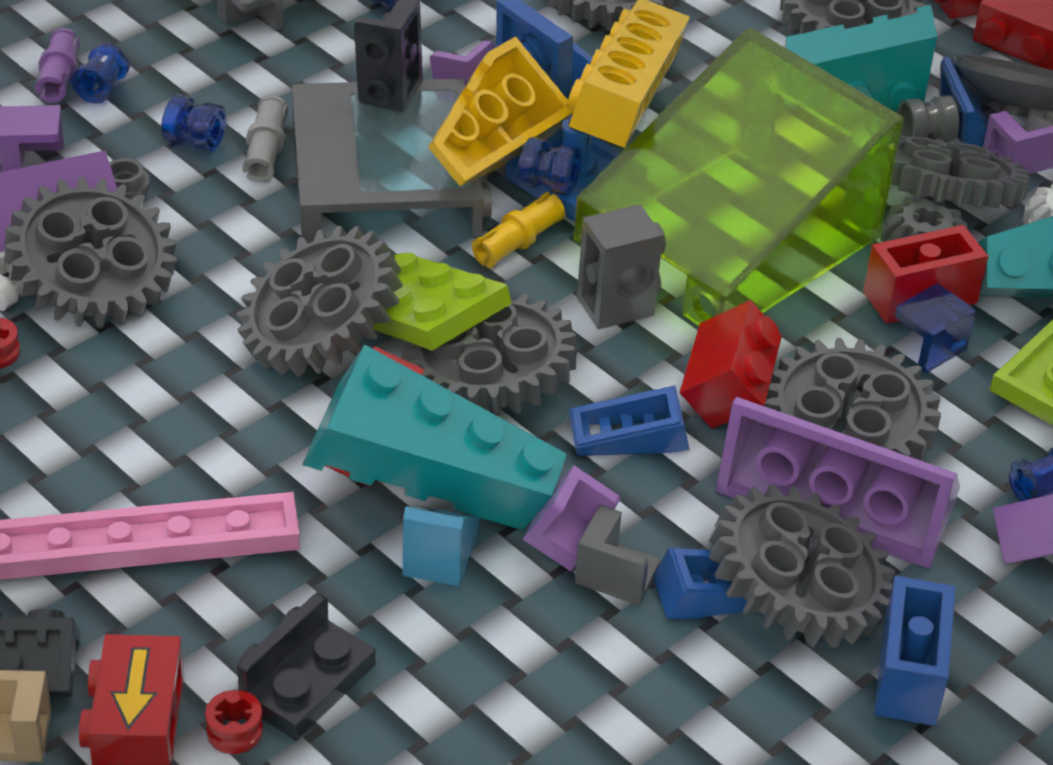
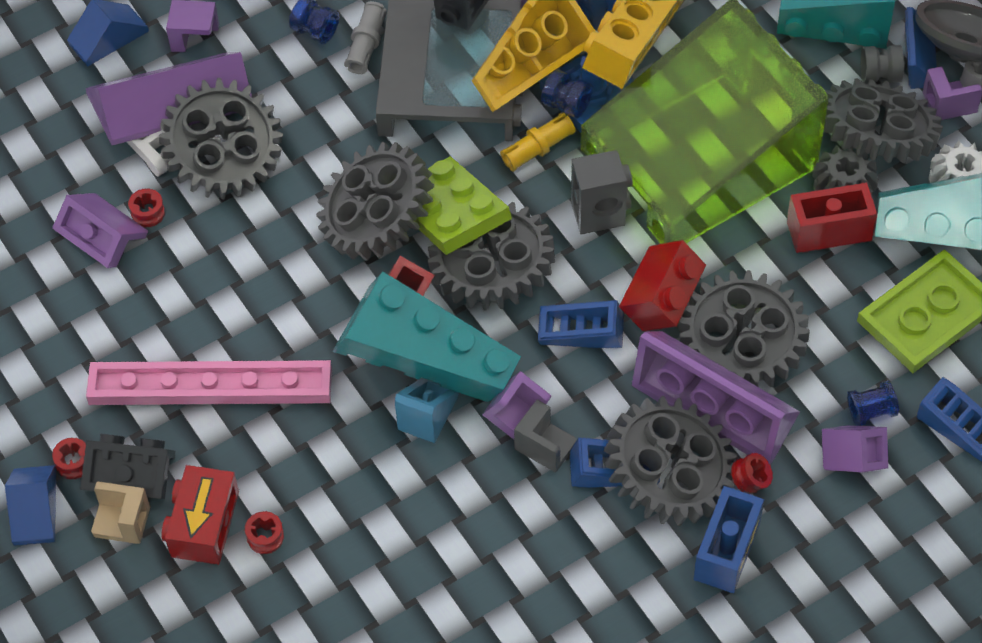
camera: 15 degrees right, 15 degrees up
dark grey plate [109,158,150,200] -> none
black bracket [237,592,376,741] -> none
clear blue panel [895,283,976,373] -> none
none -> red bush [731,453,773,494]

